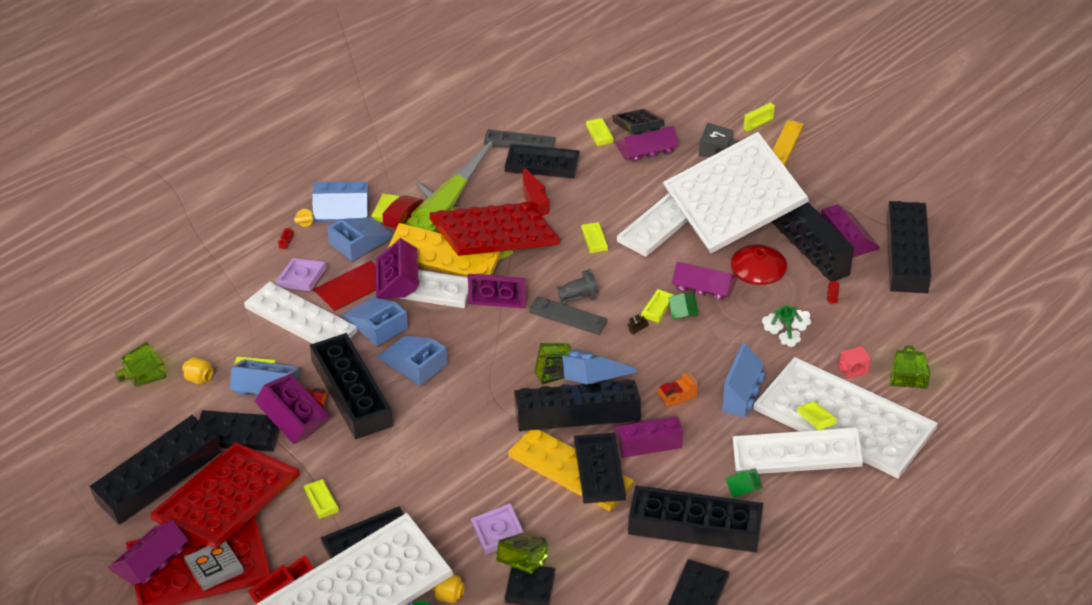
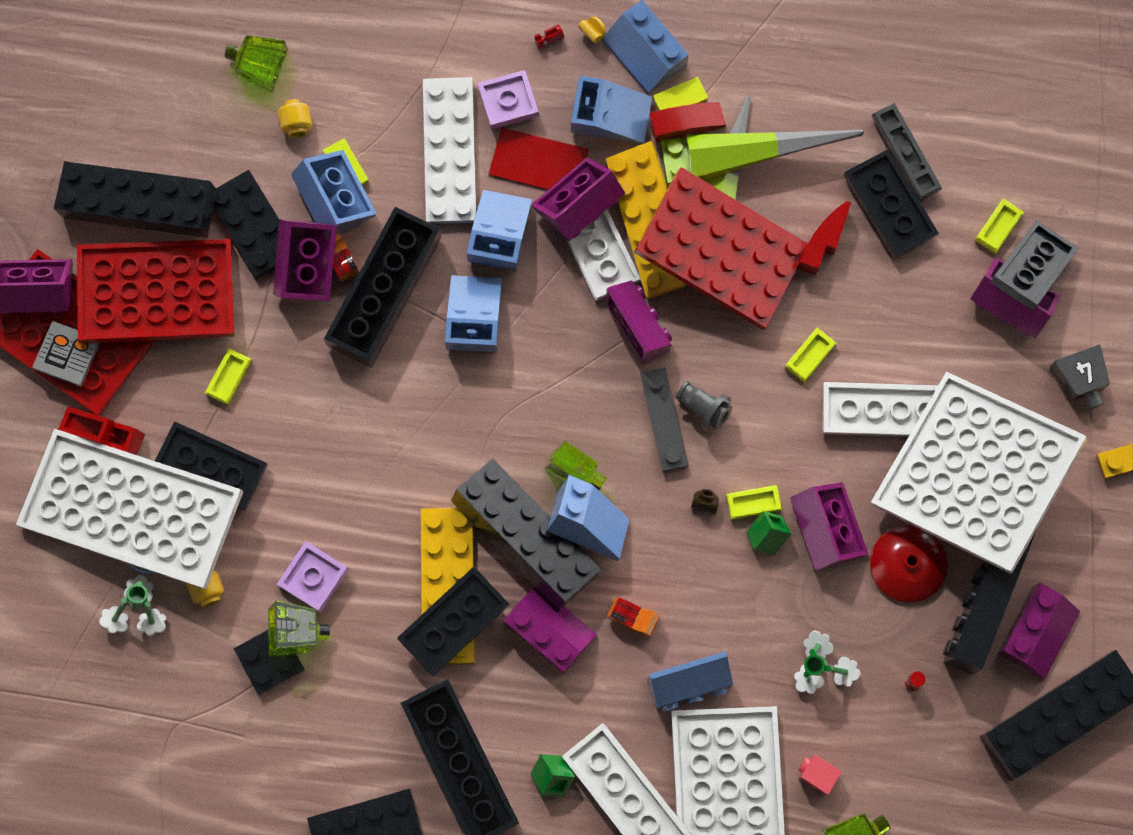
camera: 50 degrees right, 35 degrees up
neon yellow tile [797,401,837,430] -> none

